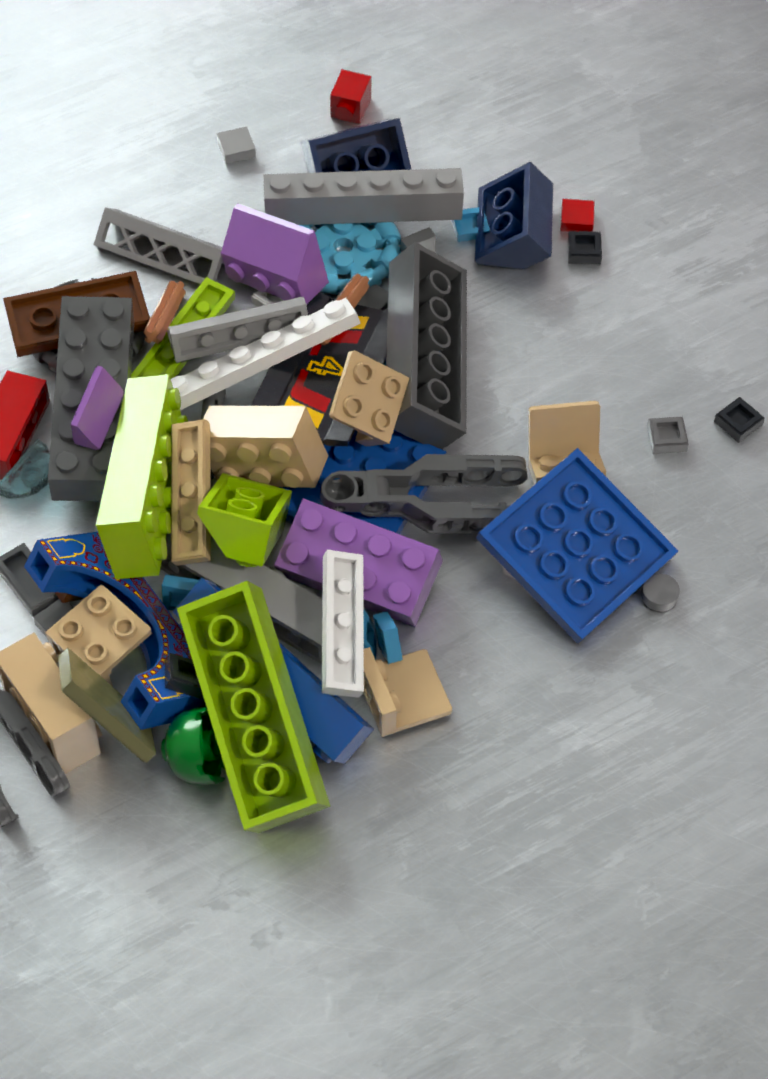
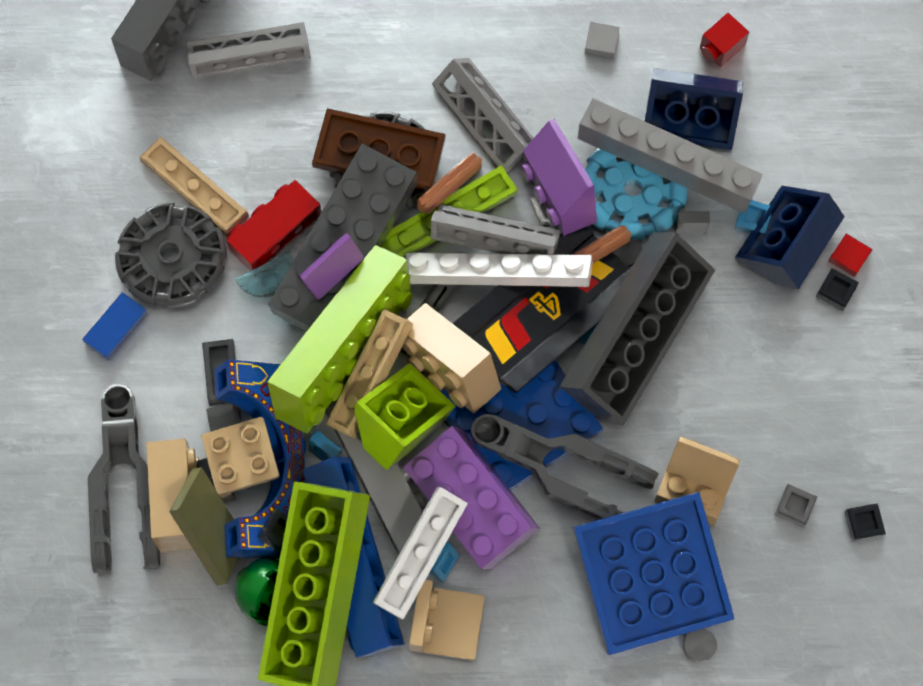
camera: 30 degrees right, 15 degrees up
tan bracket [329,350,409,447] -> none
dark azure tile [373,611,403,664] -> none

